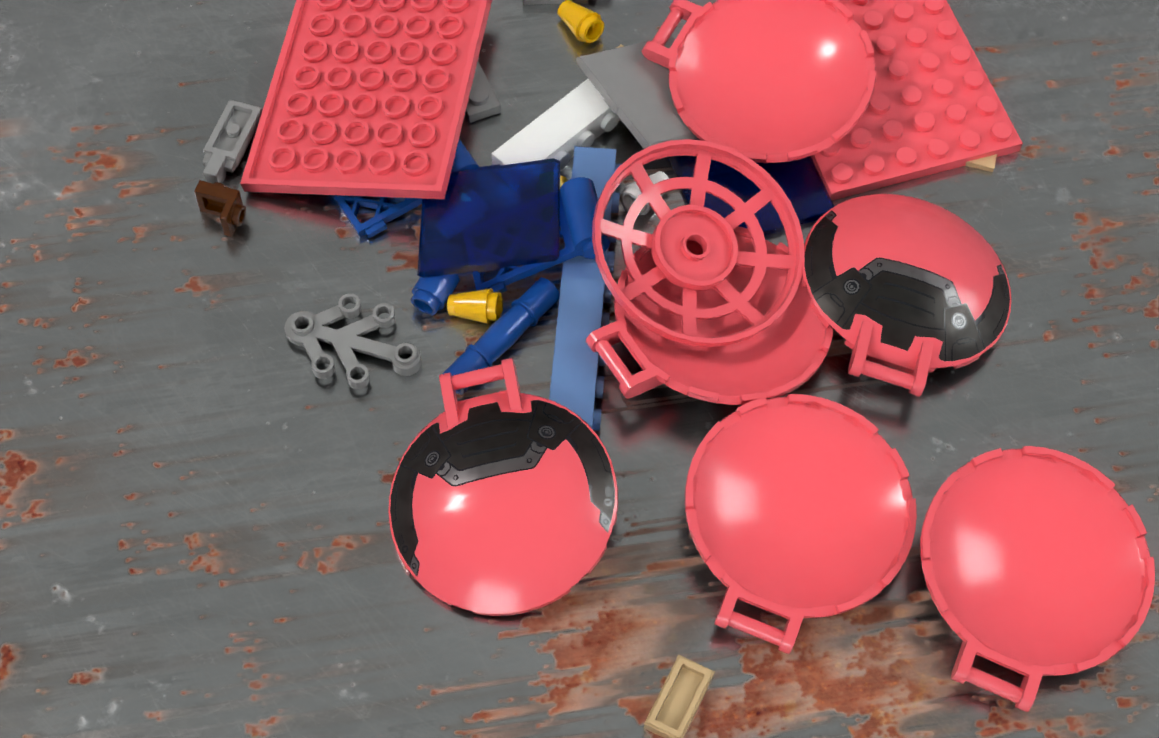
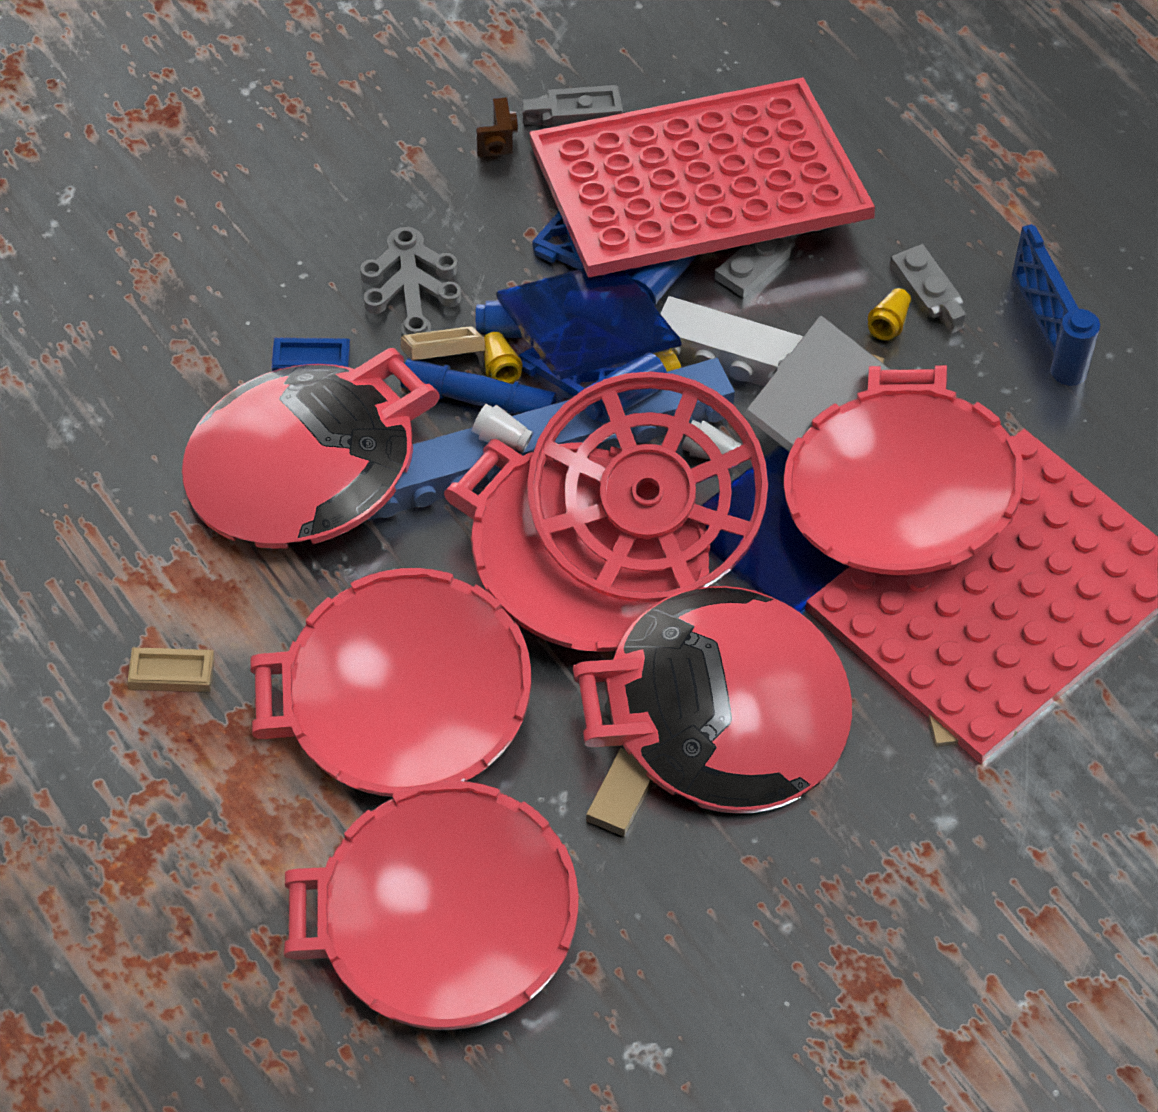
camera: 65 degrees right, 5 degrees down
none -> blue tile [272,338,350,371]
none -> tan tile [401,326,485,360]
none -> white cone [472,404,533,453]
none -> tan tile [586,748,653,837]

